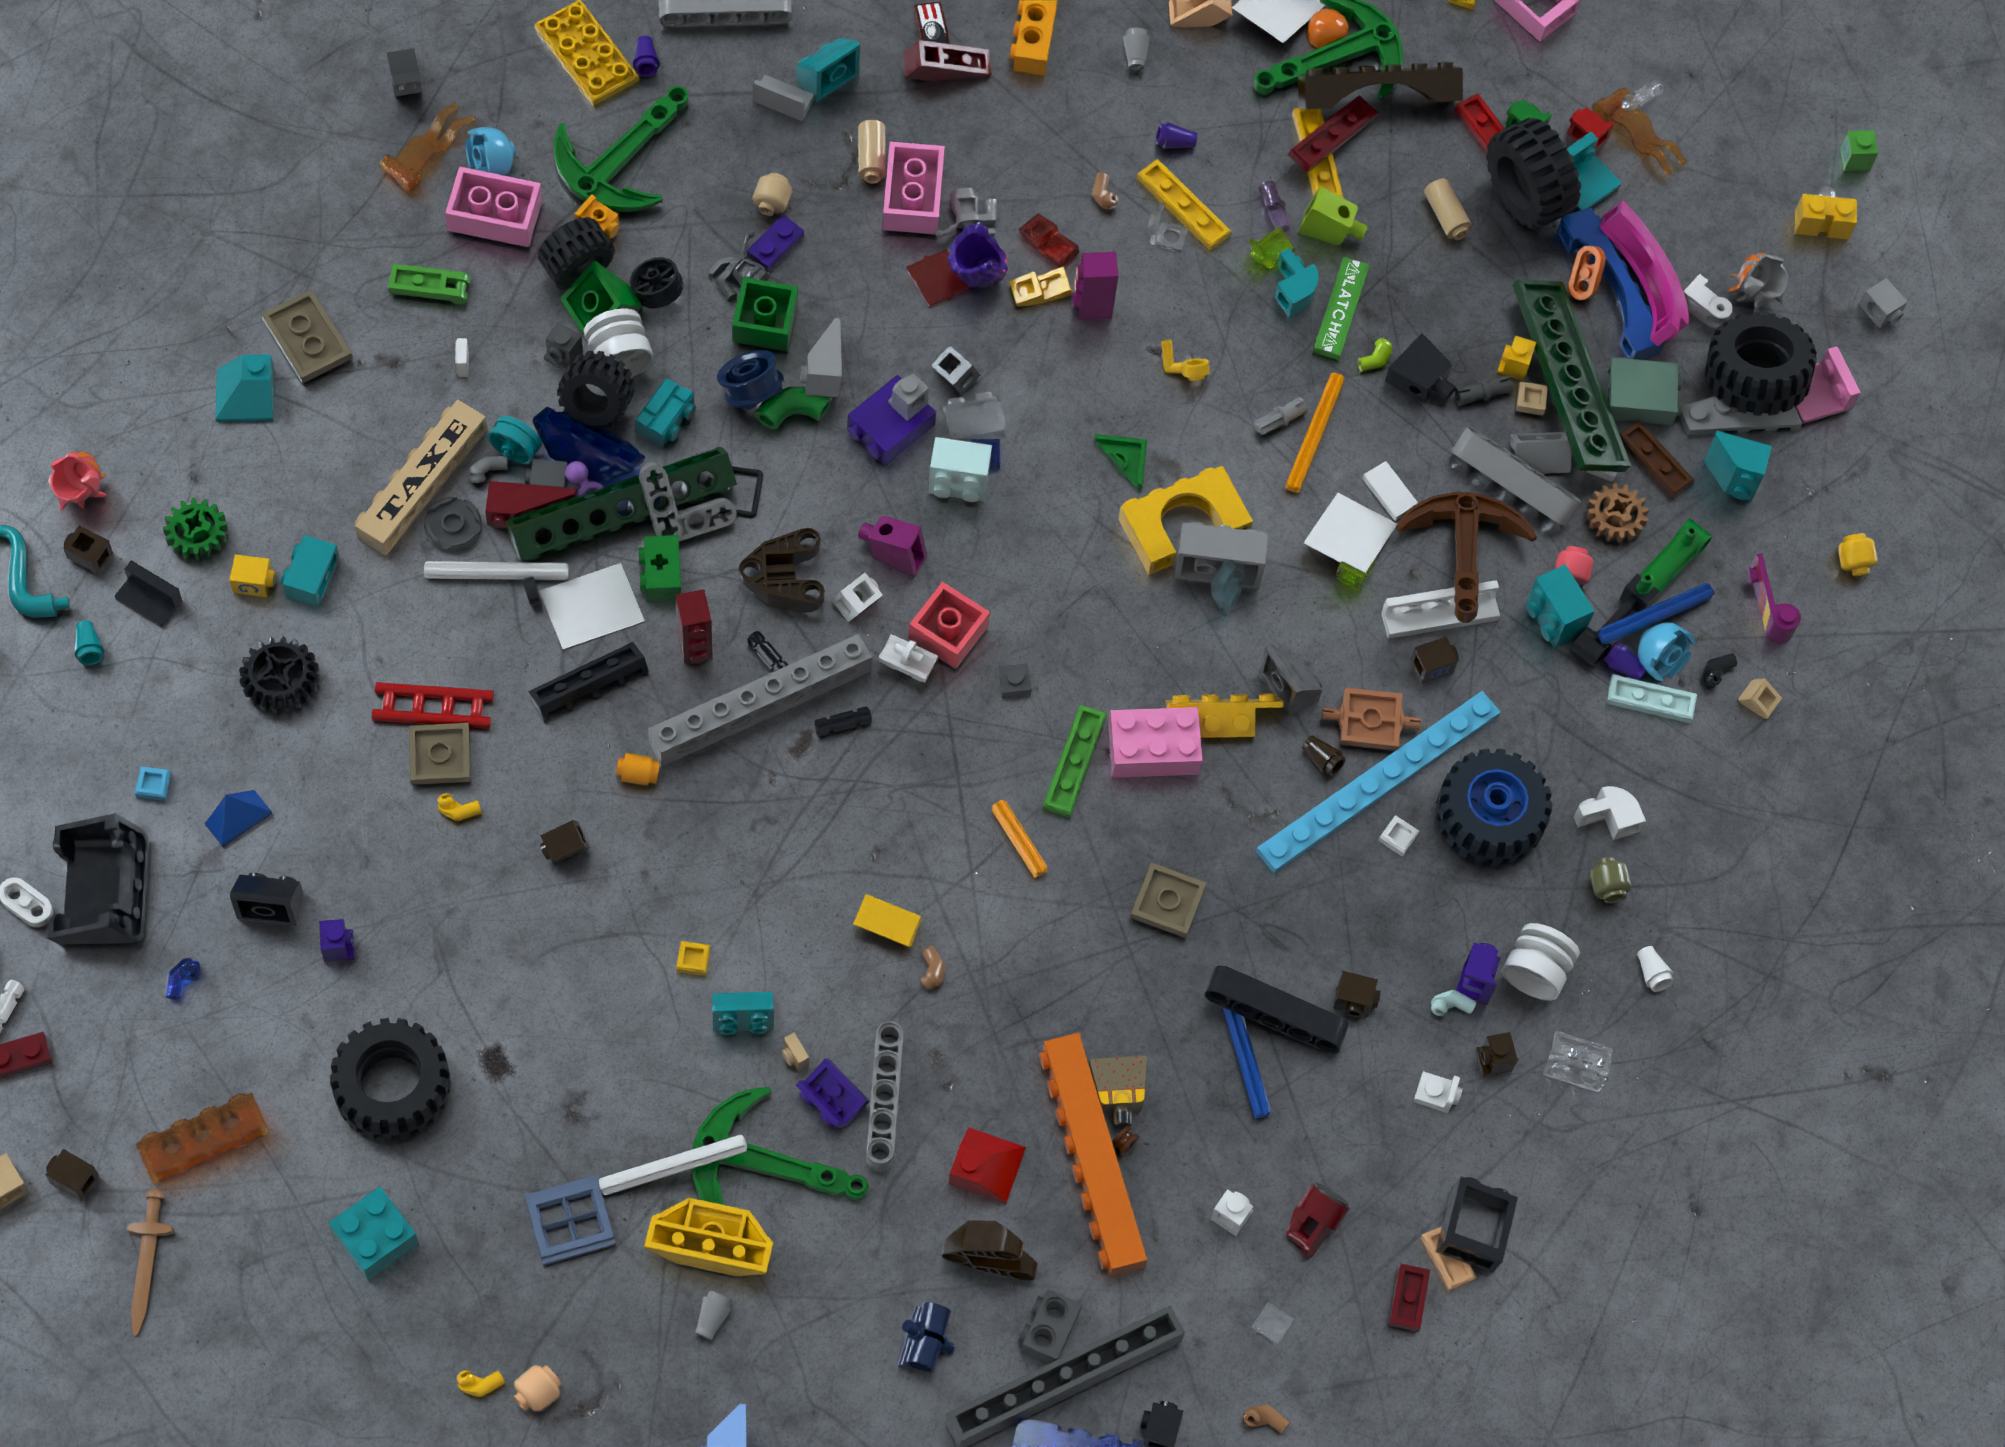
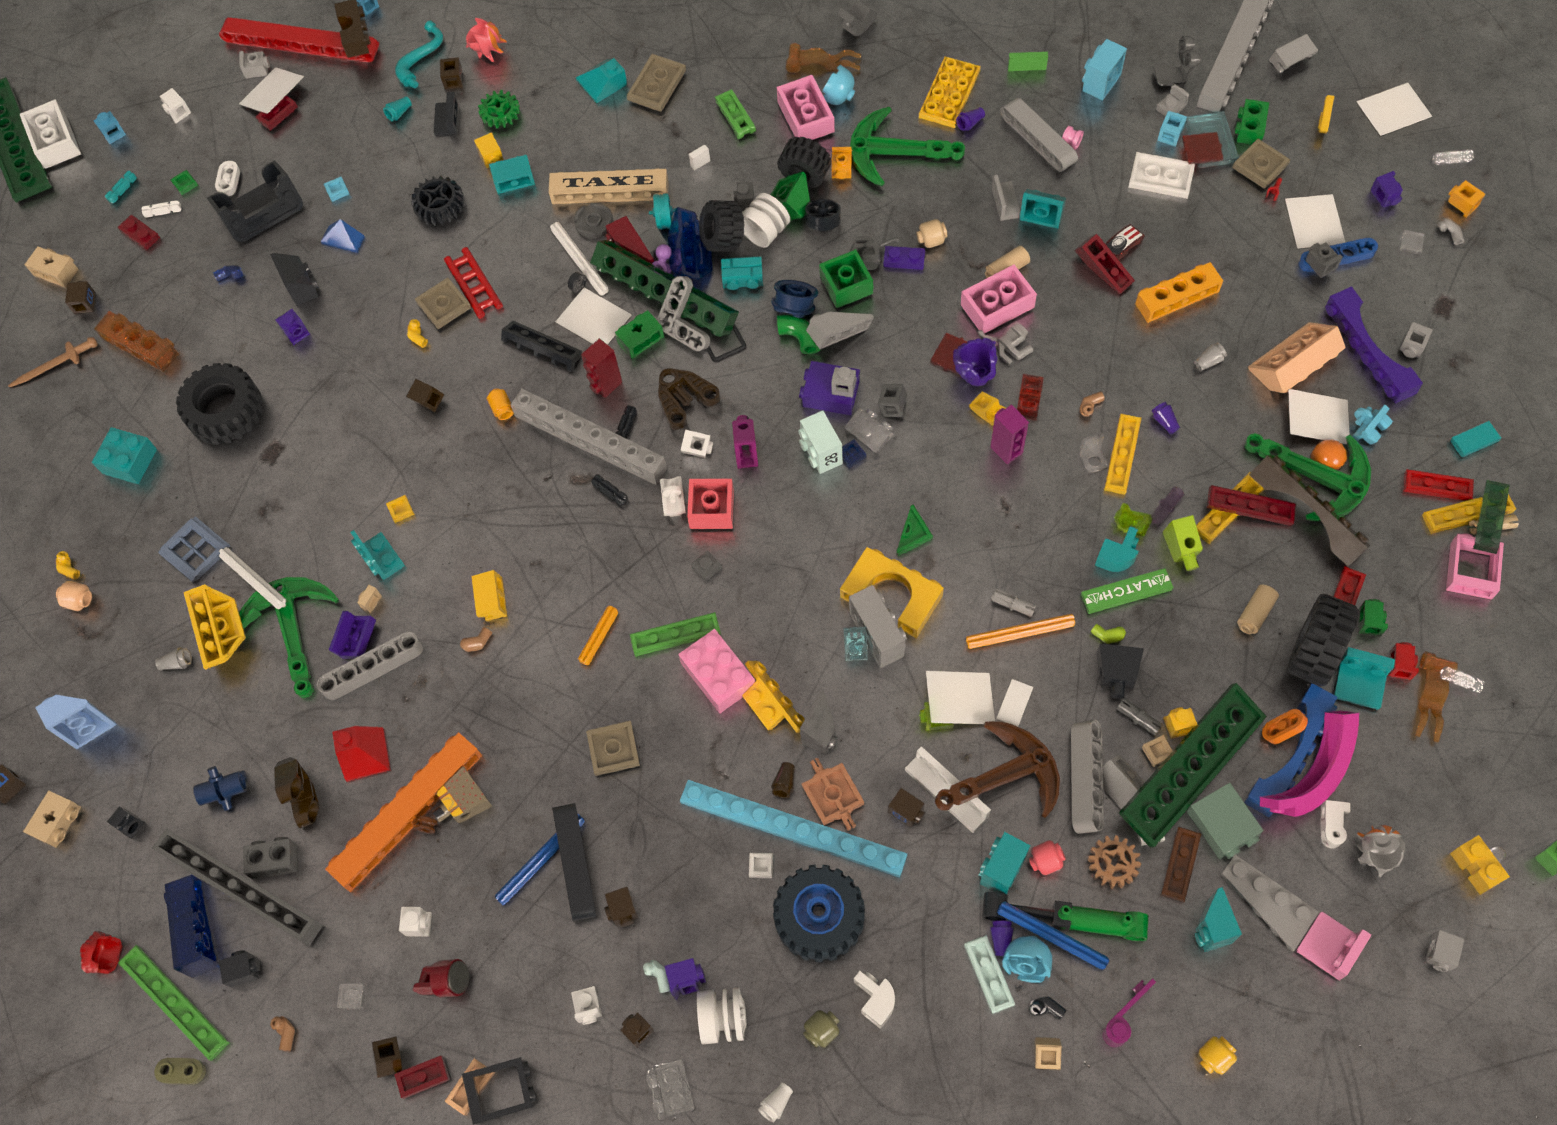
camera: 70 degrees right, 0 degrees up
light grey arm [469,456,508,483] -> none
yellow plate [1161,340,1210,381] -> none
black tyre [1705,312,1817,416] -> none
none -> dark brown brick [372,1036,402,1078]

